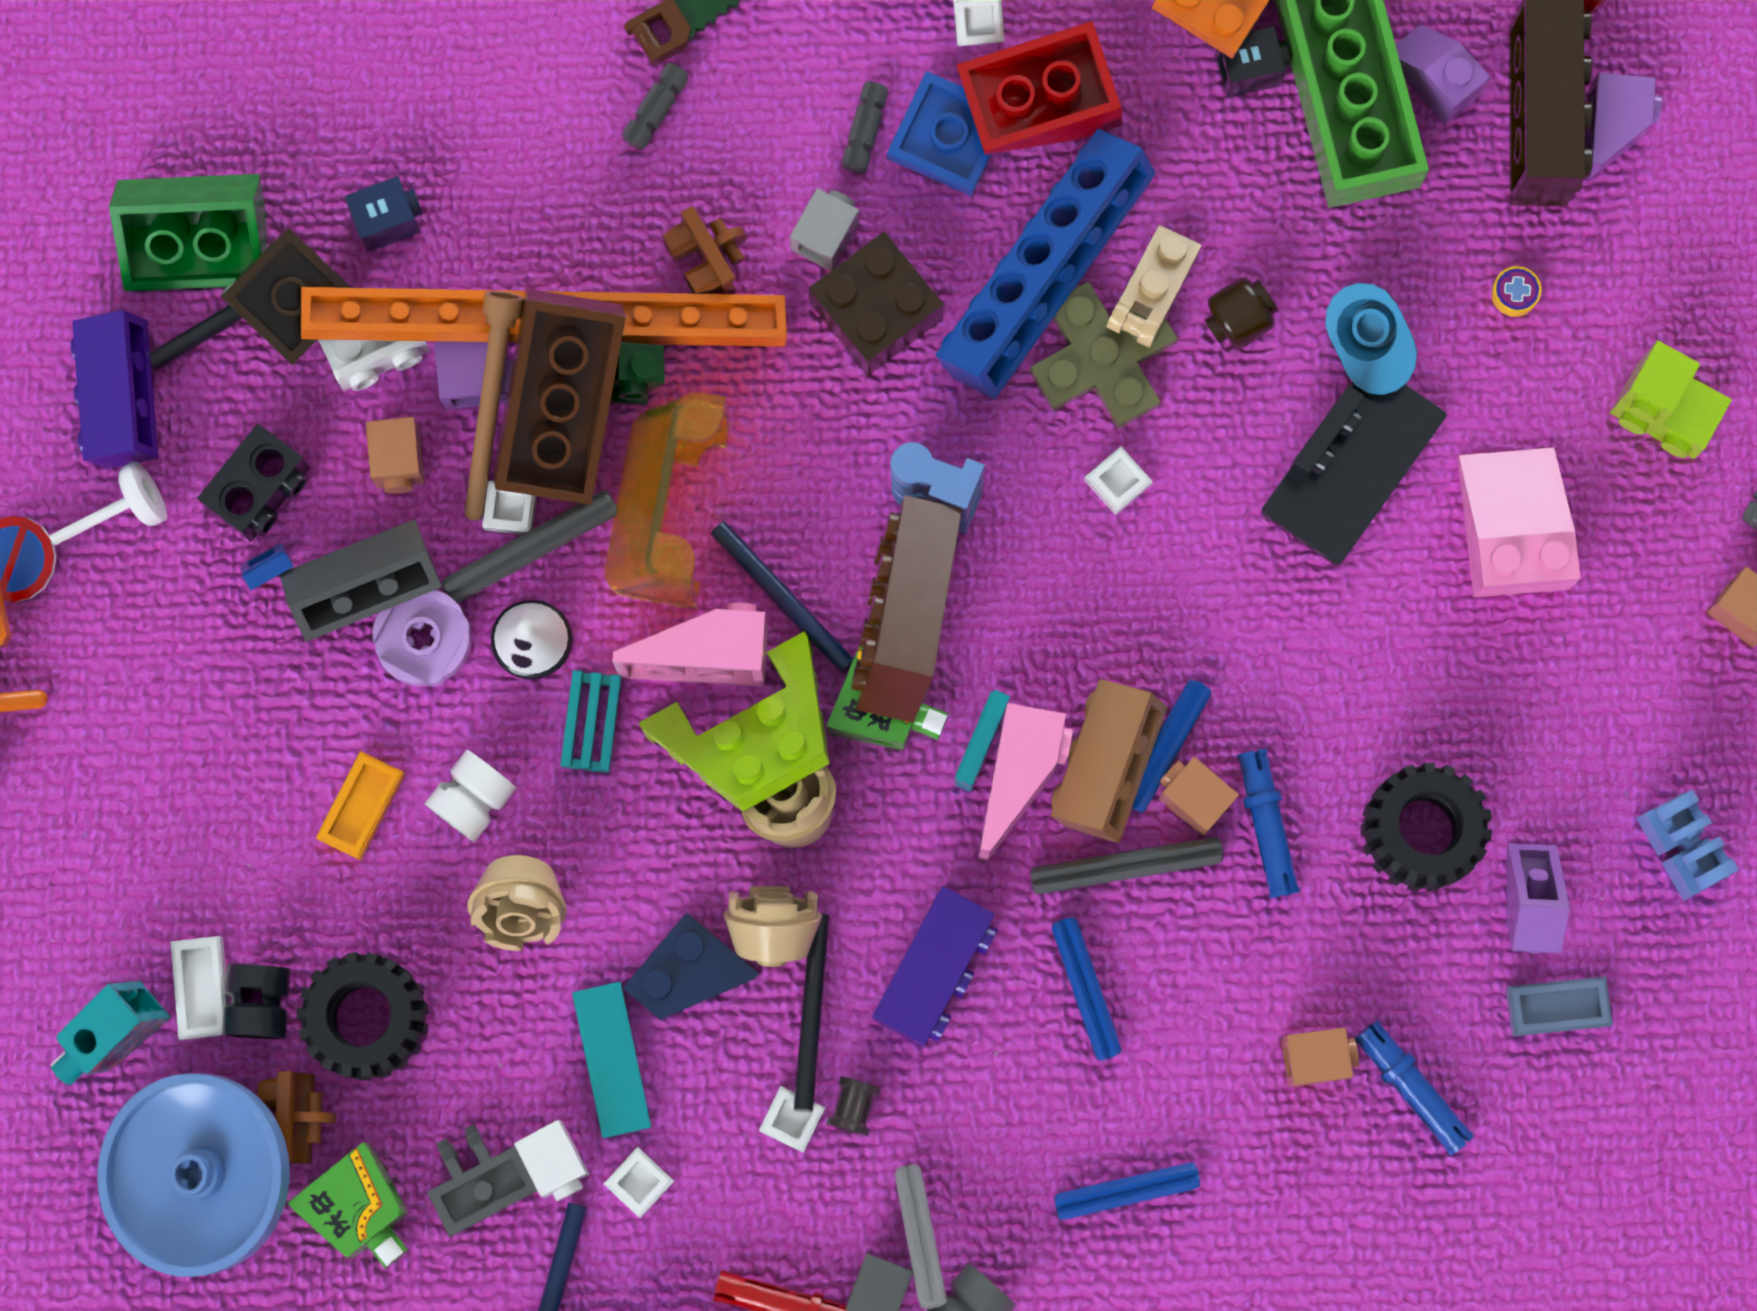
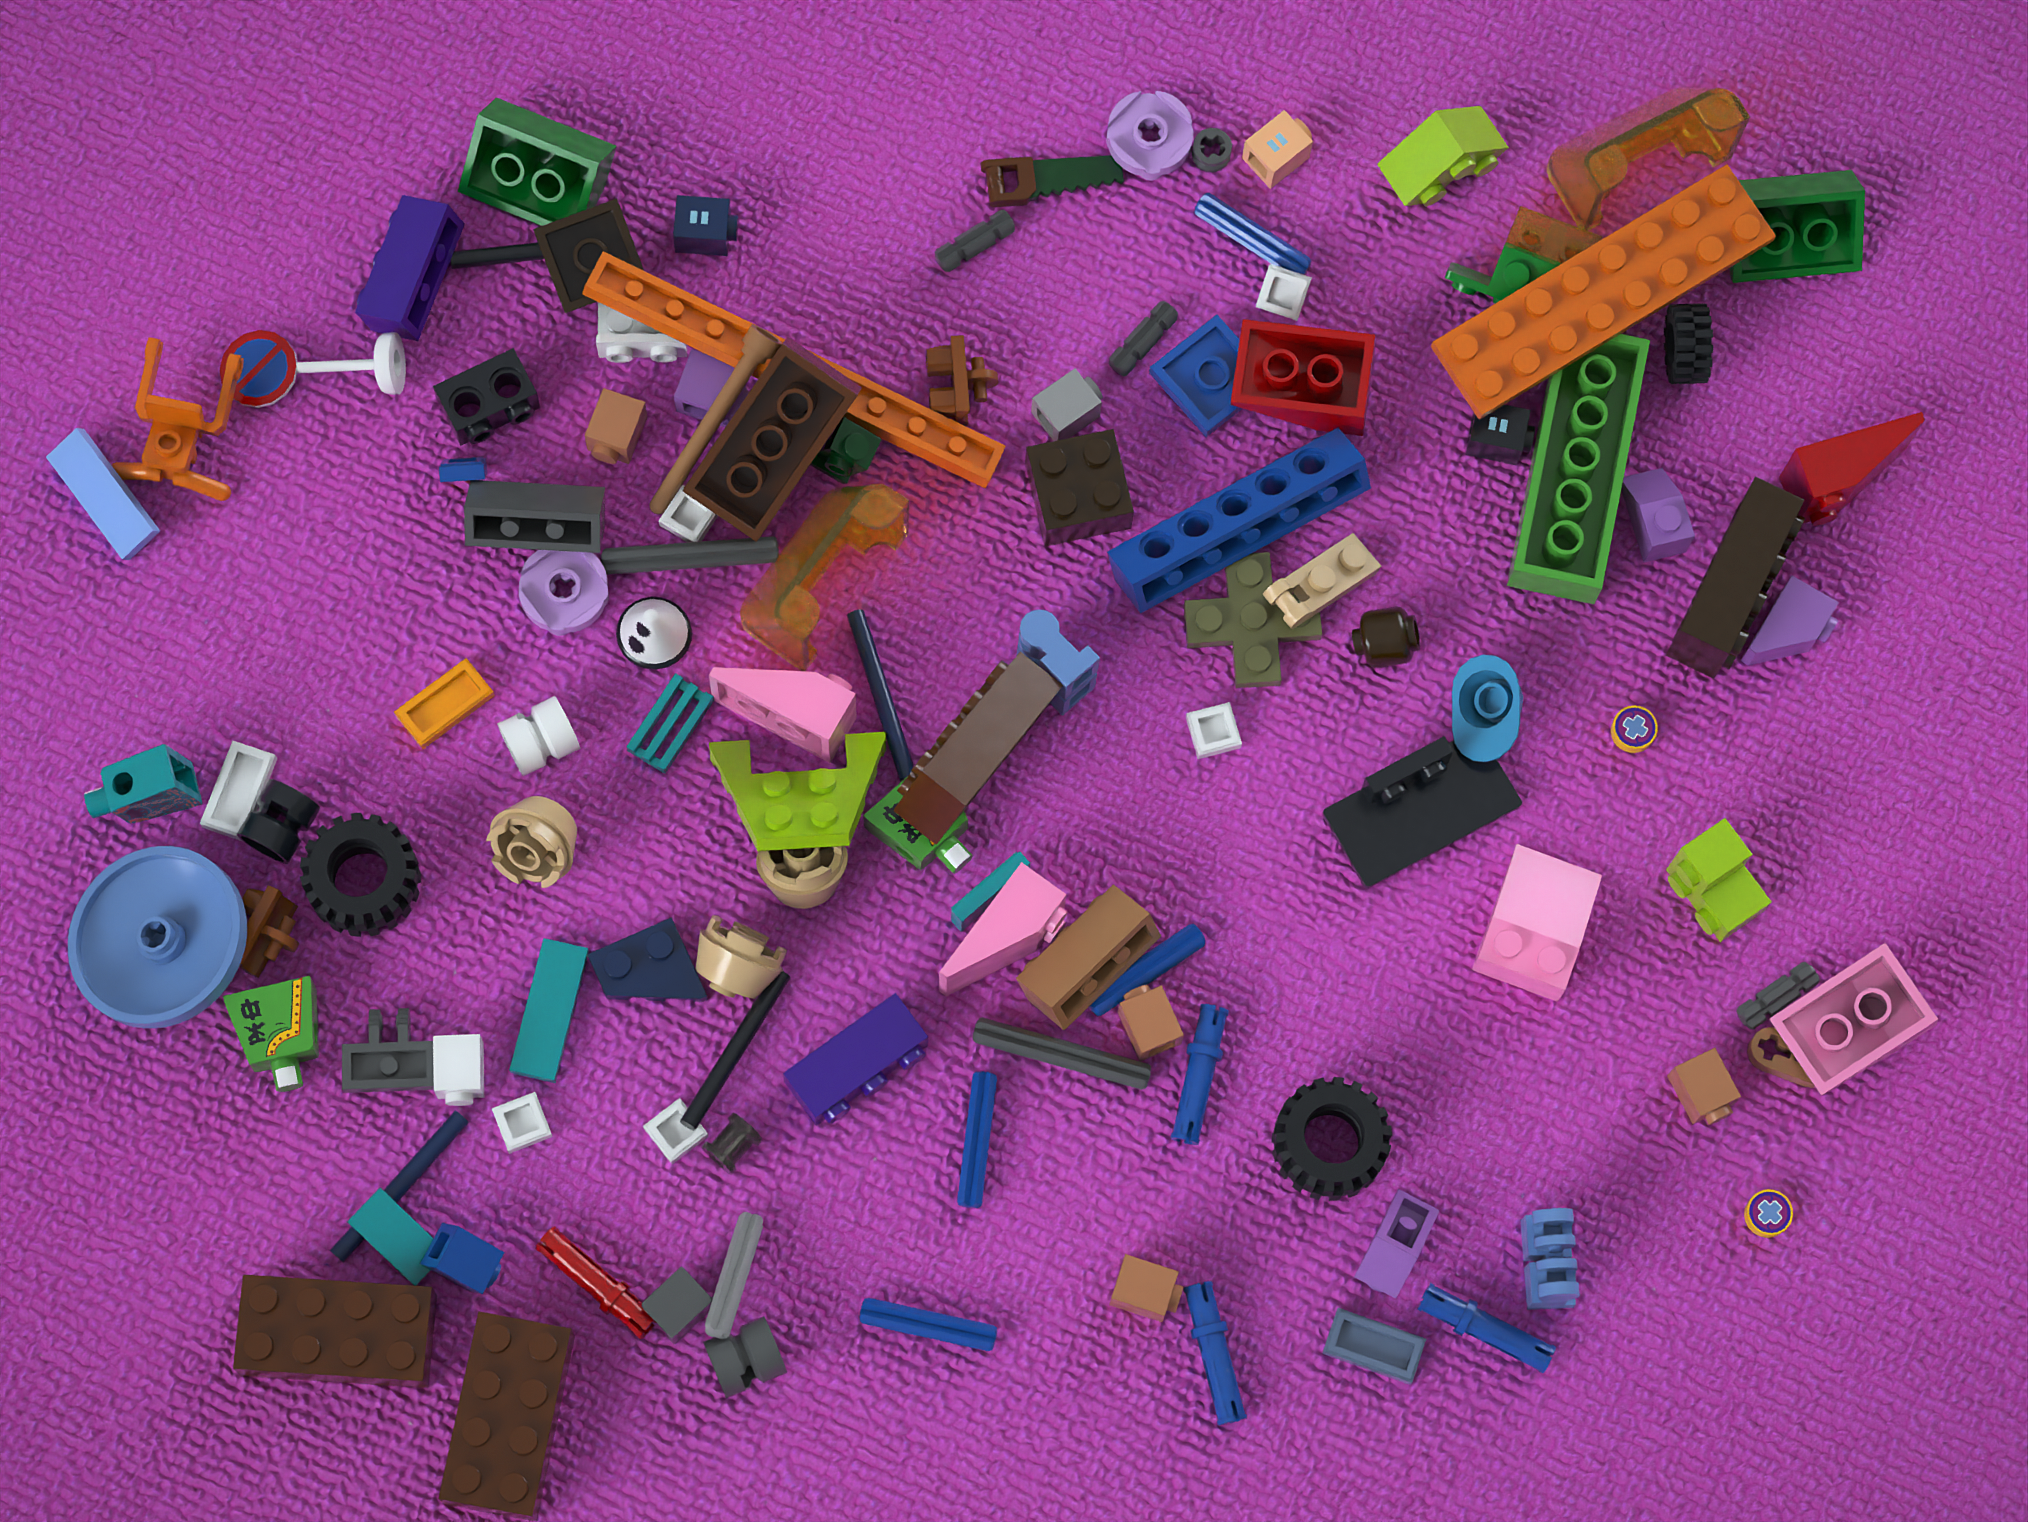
camera: 20 degrees right, 5 degrees down
none -> blue pin [1417,1282,1556,1374]

